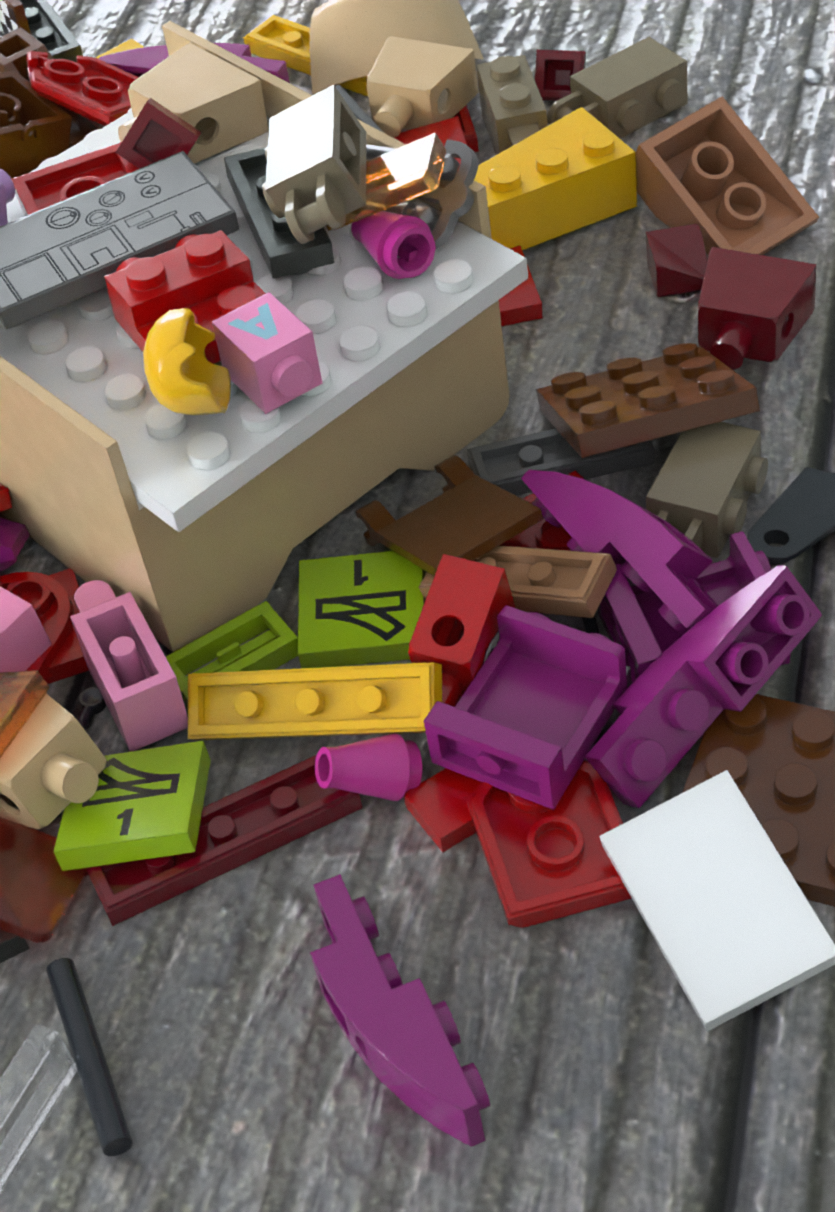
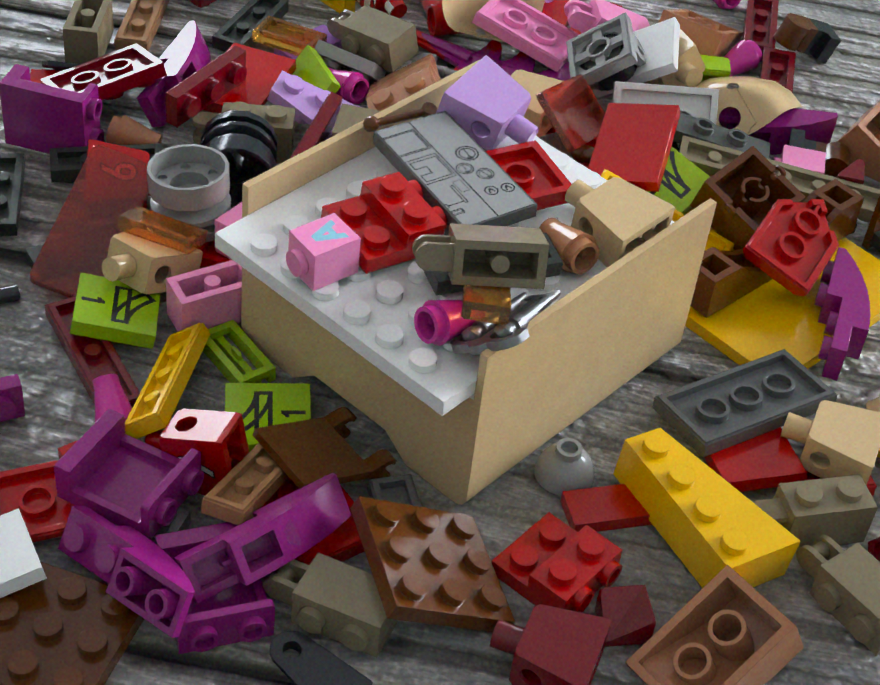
camera: 75 degrees right, 5 degrees down
dark red plate [115,98,202,169] -> none
yellow hair [143,308,231,415] -> none
none -> red plate [491,512,623,613]
none -> nougat cone [539,218,599,274]

